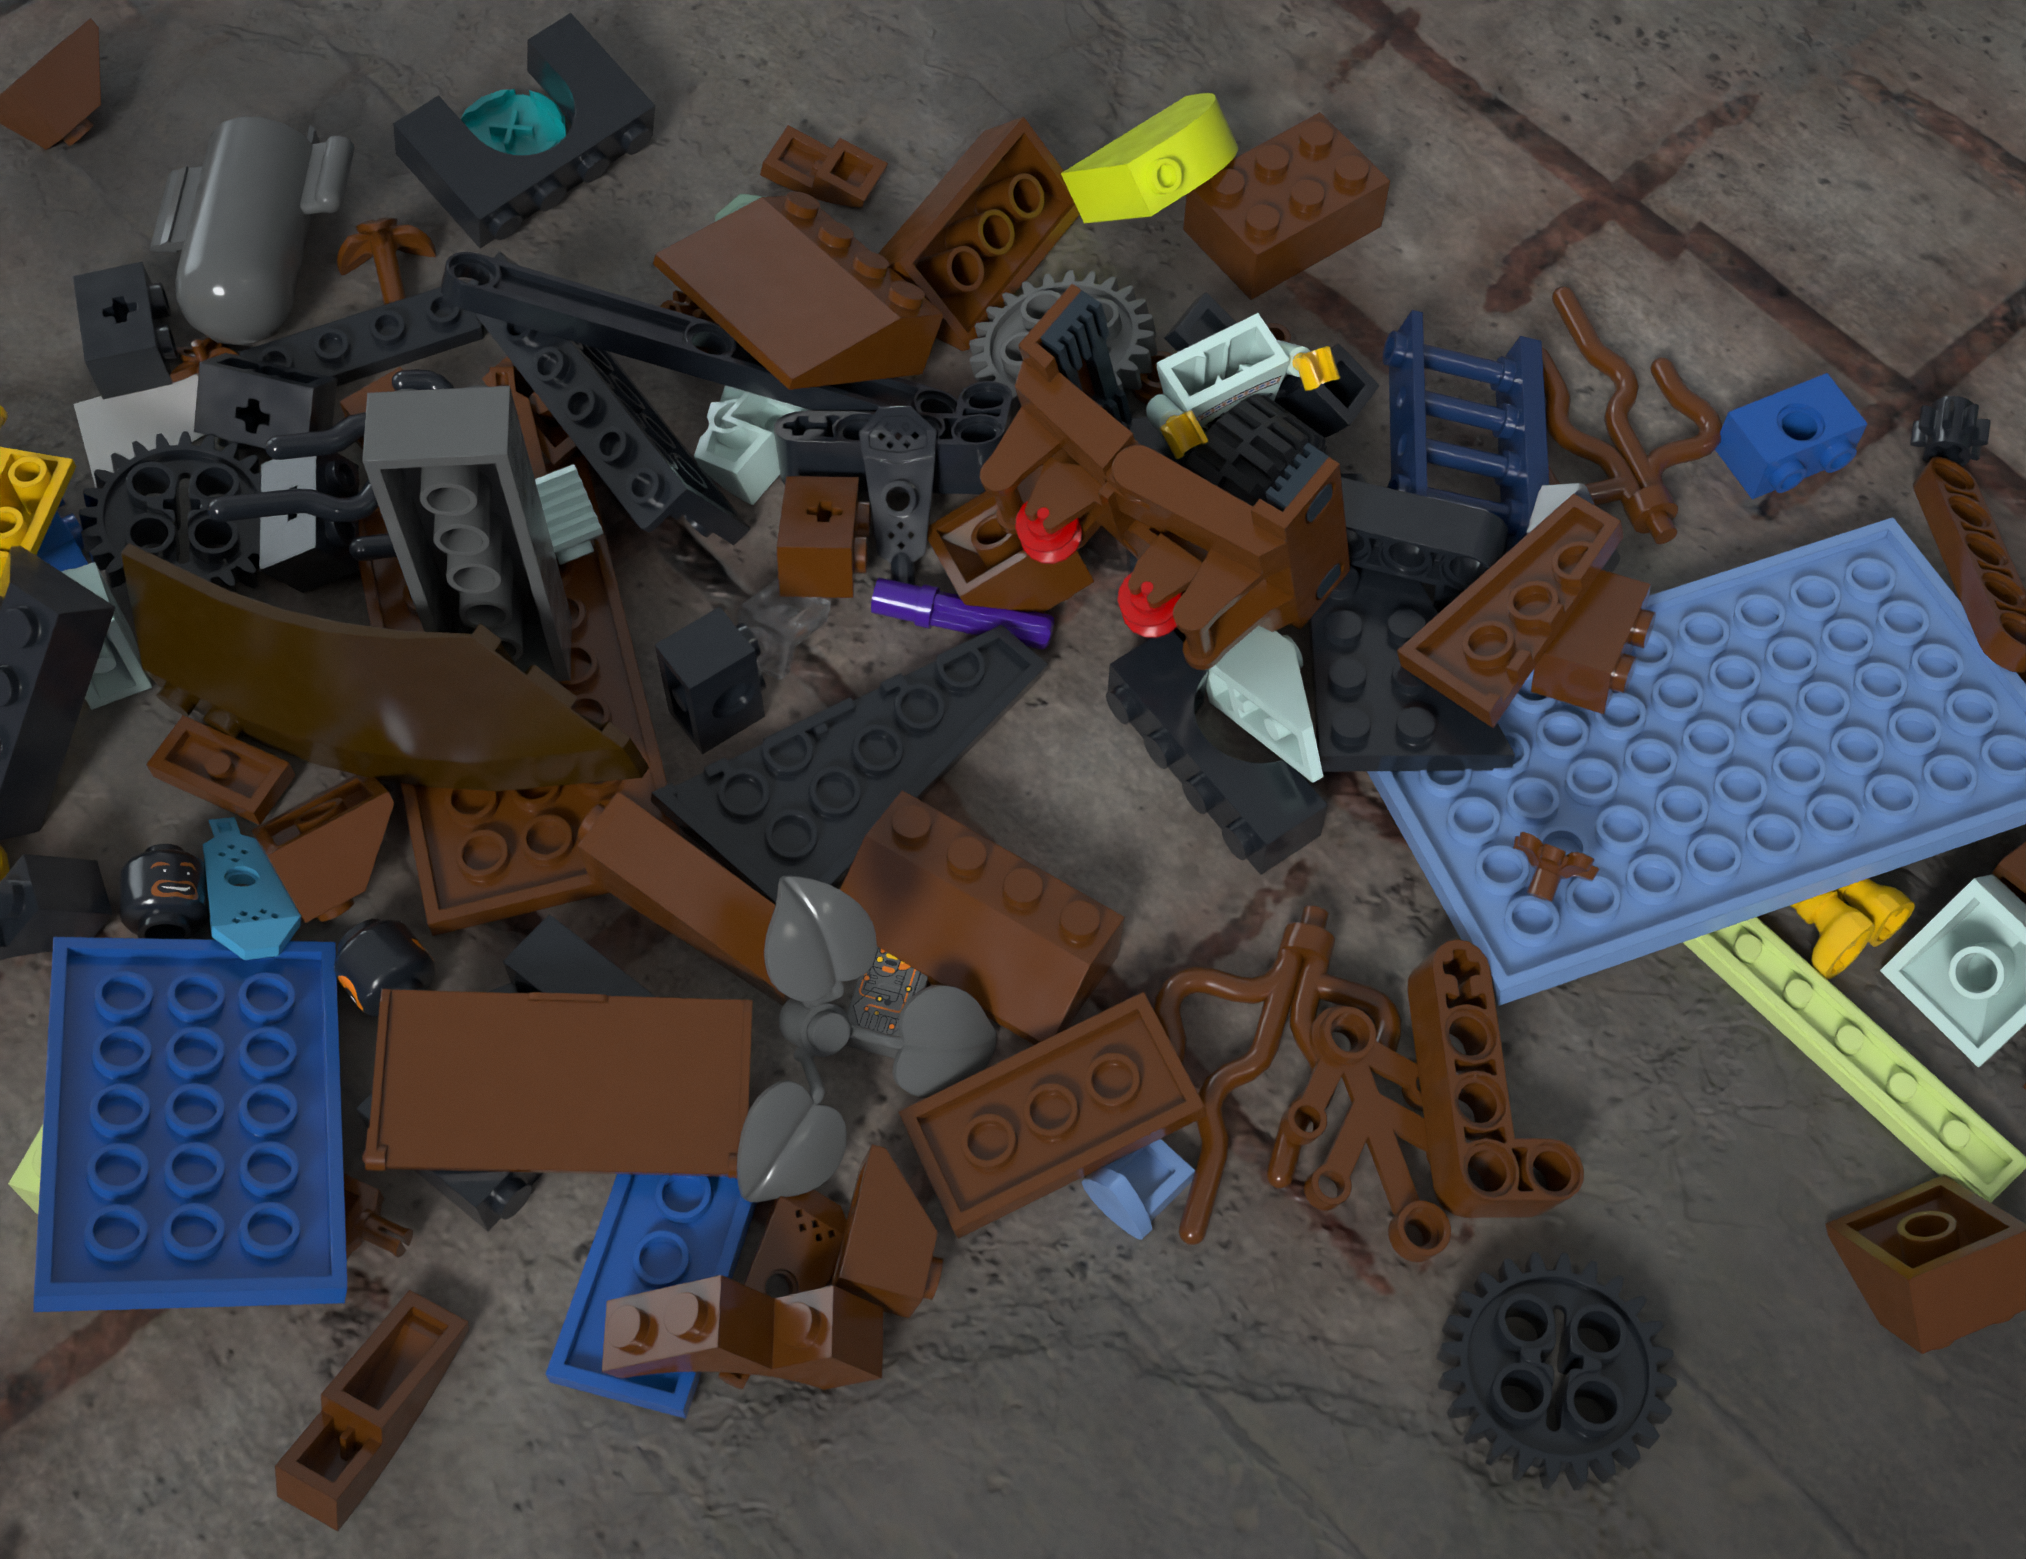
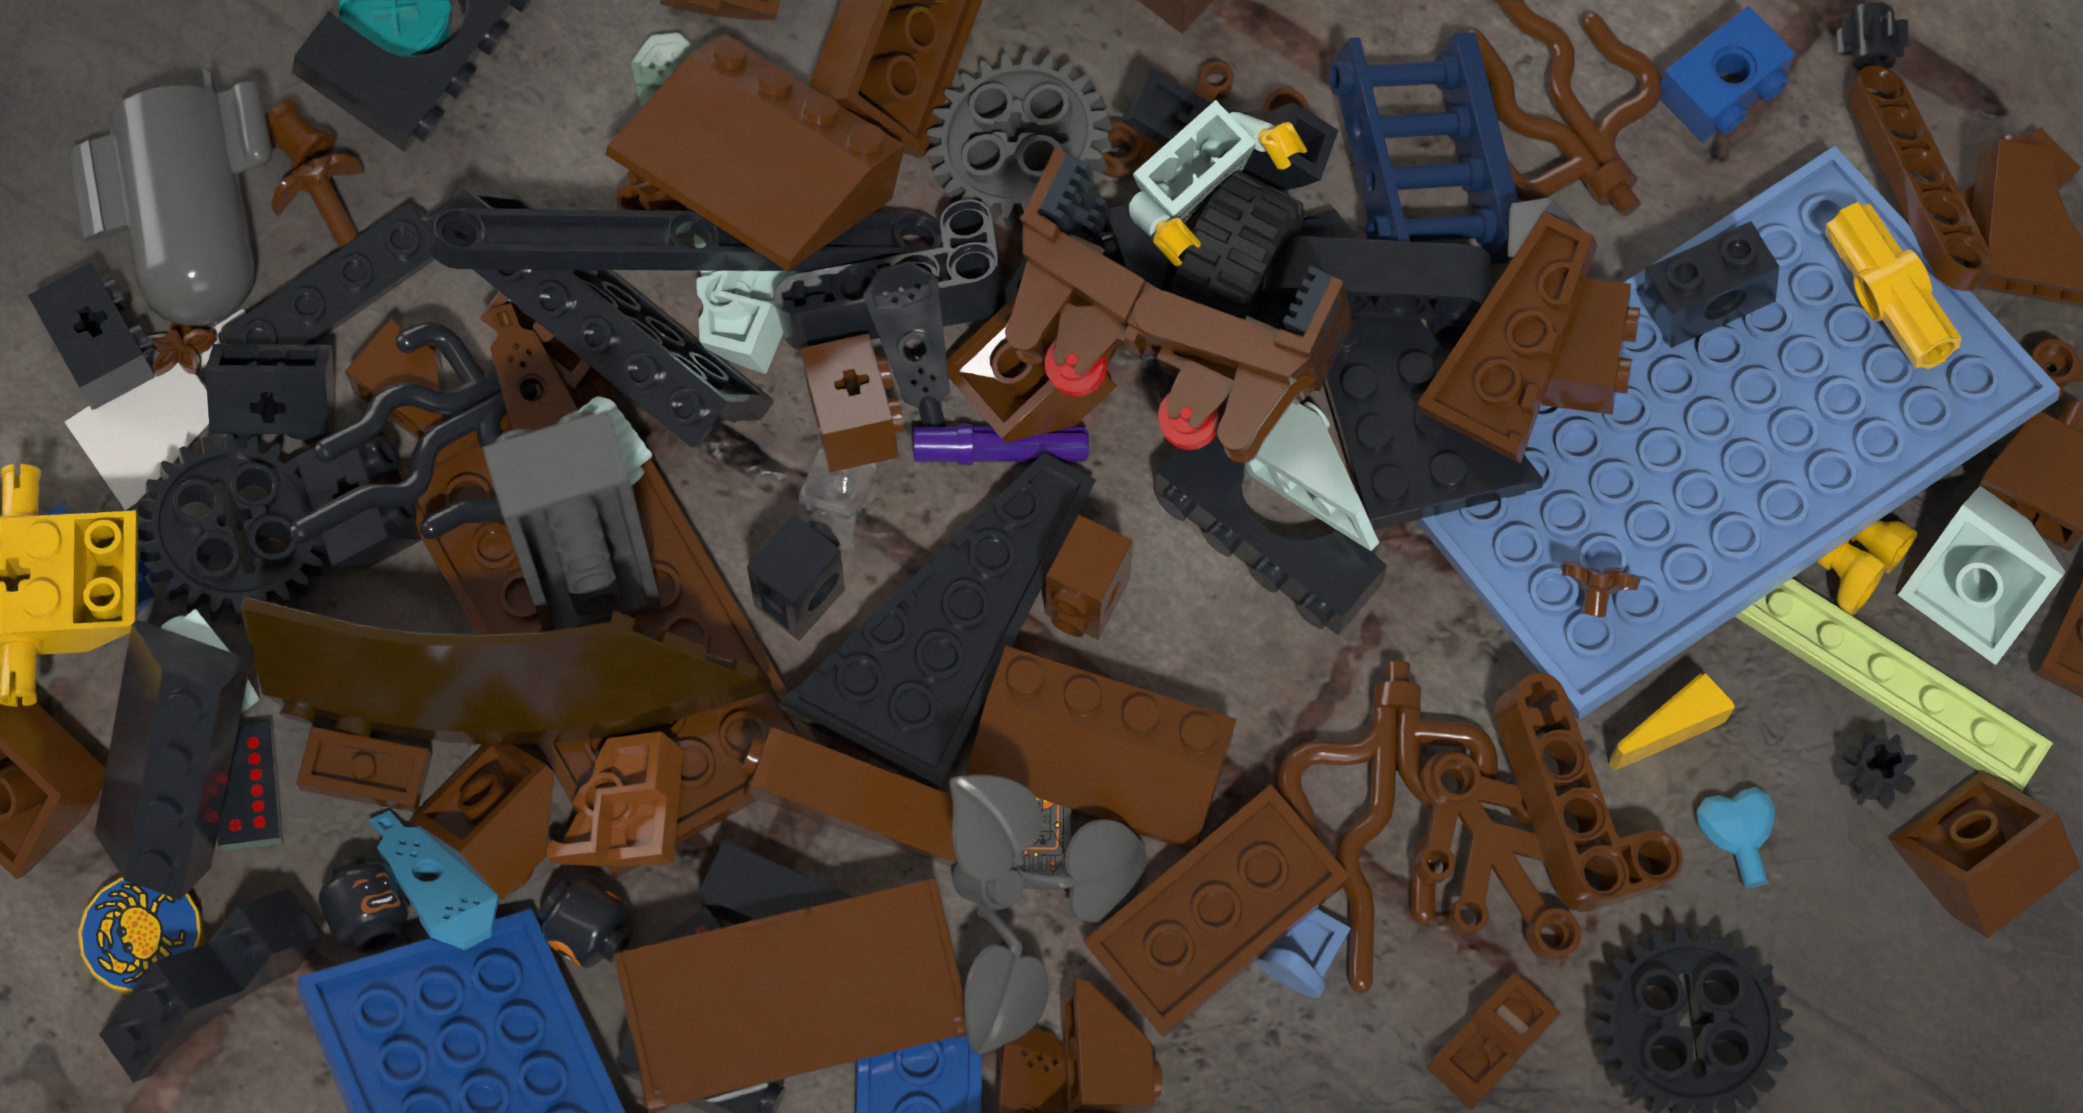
camera: 15 degrees left, 10 degrees up
none -> black tile [217,723,283,852]
none -> reddish brown bush [265,99,335,170]
none -> dark orange slope [546,732,684,866]
none -> reddish brown brick [1045,515,1133,640]
none -> reddish brown slope [1426,972,1561,1110]
none -> yellow slope [1608,673,1735,771]
none -> black brick [1644,221,1779,348]
none -> dark azure rock [1696,787,1775,889]
none -> yellow piece [1825,202,1962,370]
none -> black gear [1839,730,1917,809]

